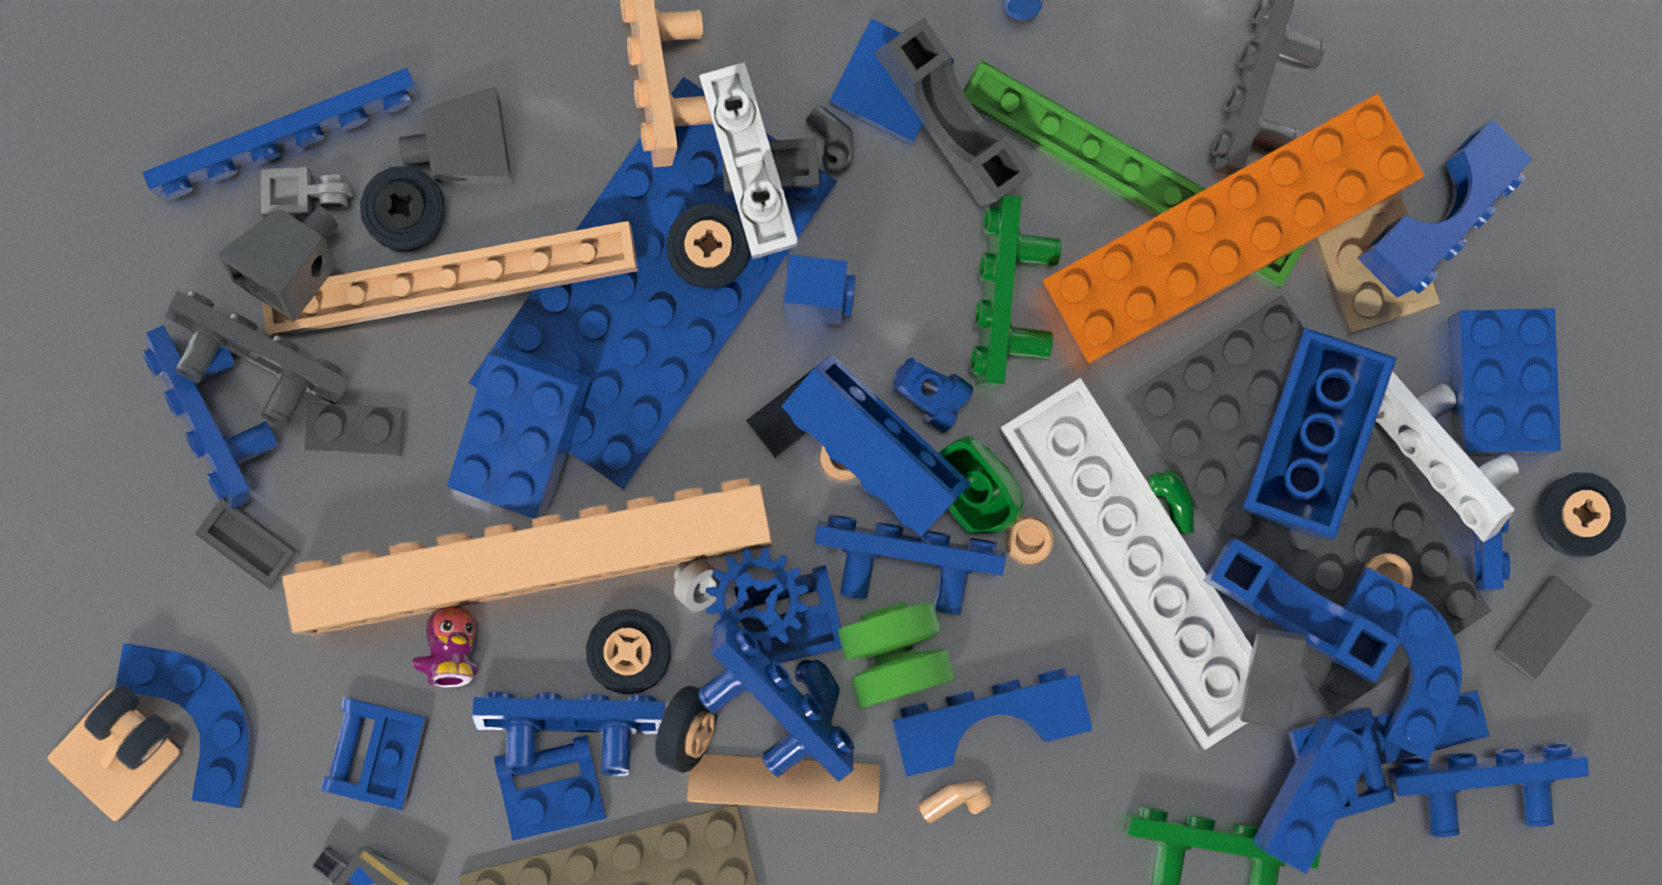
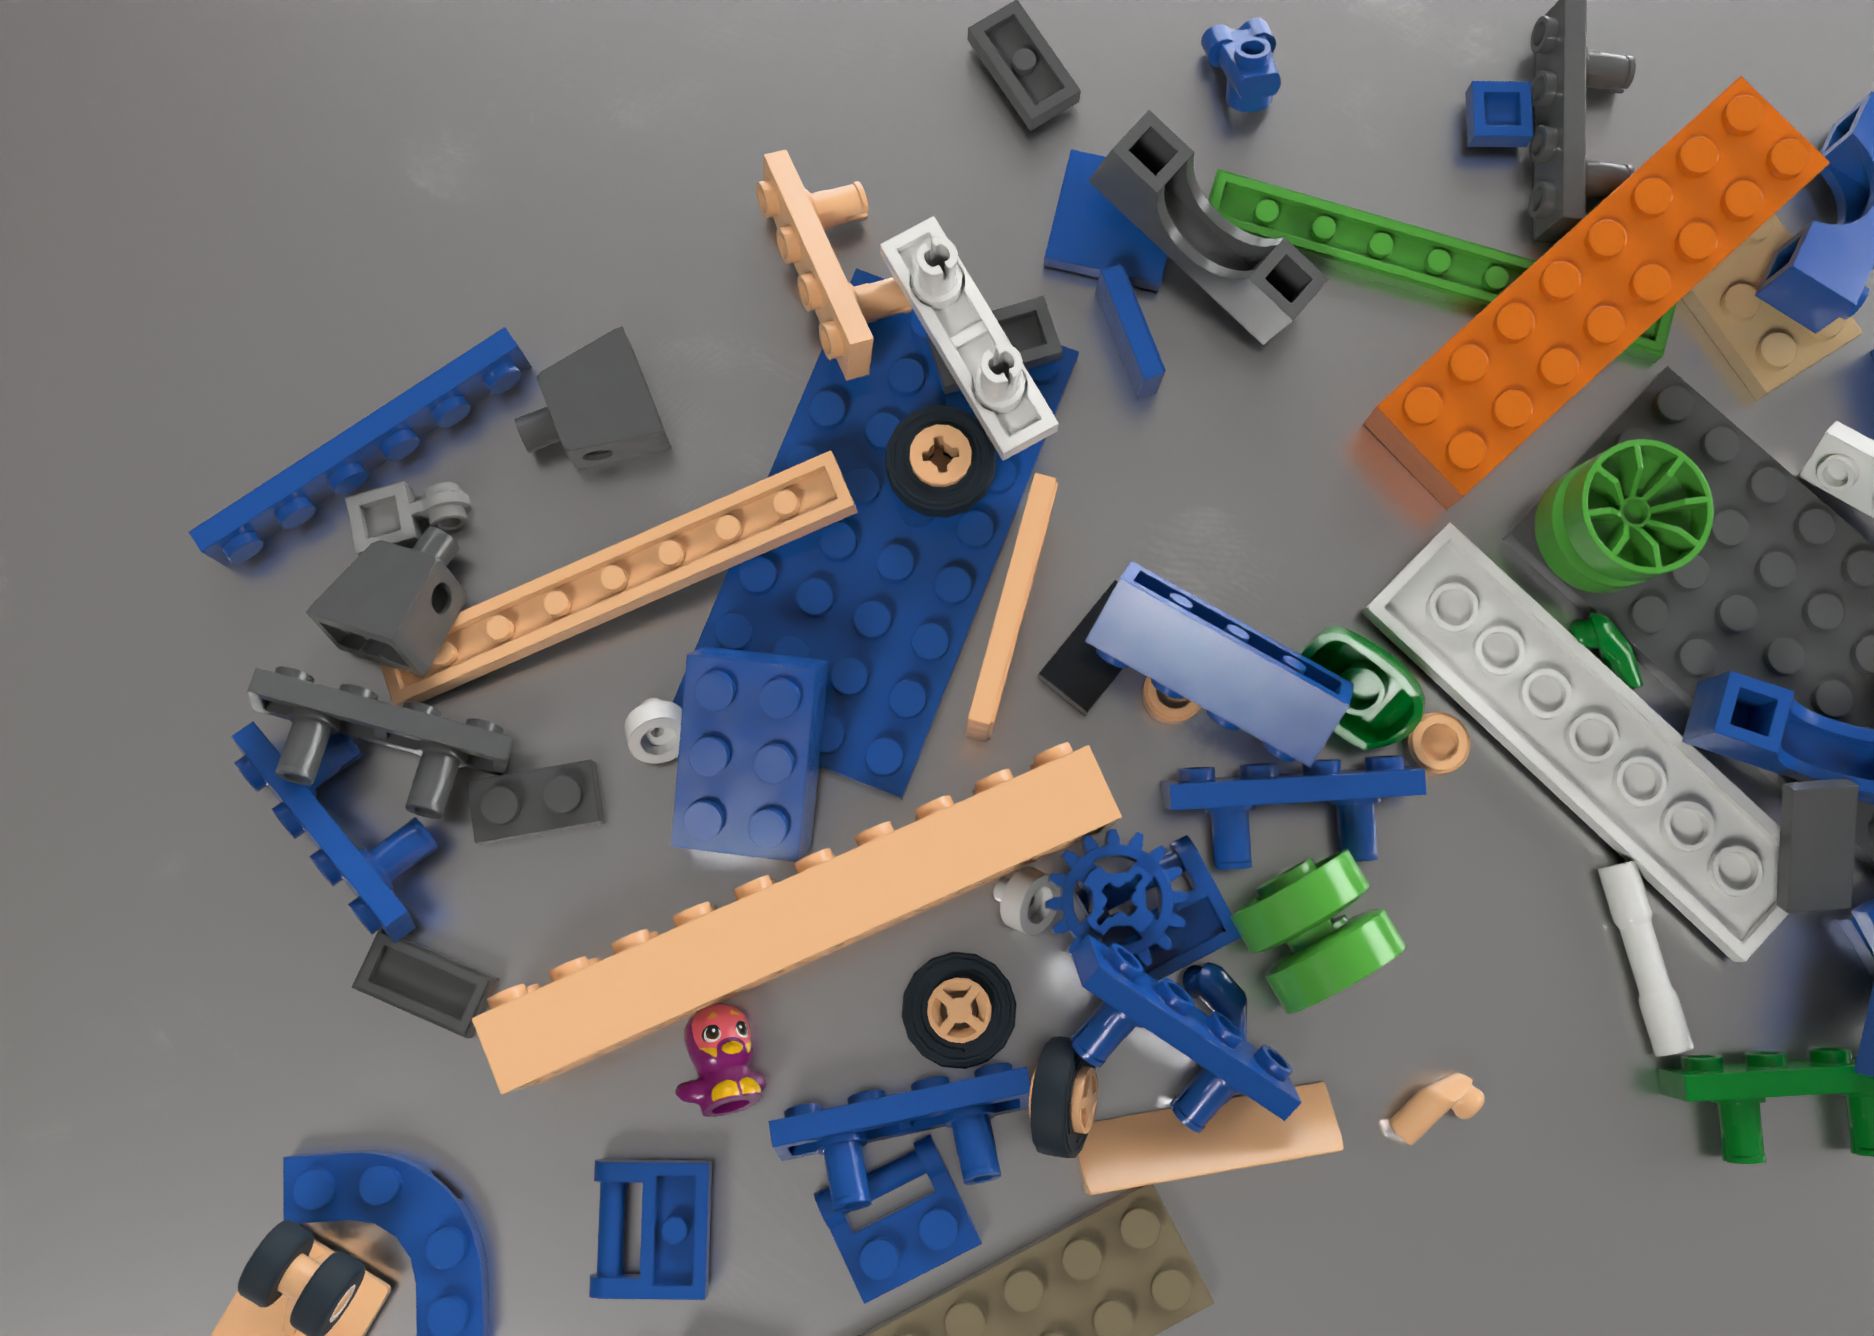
camera: 10 degrees left, 5 degrees down
black wheel [360,166,445,251] -> none
blue brick [784,255,856,327] -> none
dark grey arm [805,103,854,171] -> none
blue arch [892,668,1093,777] -> none
blue plate [893,358,973,433] -> none
green plate [970,195,1061,388] -> none
blue brick [1243,328,1397,540] -> none
none -> white tile [624,698,682,764]
none -> light nougat tile [966,473,1059,742]
none -> blue tile [1095,264,1166,400]
none -> blue plate [1465,81,1534,147]
none -> bright green wheel [1535,439,1714,594]
none -> white piece [1597,861,1695,1057]

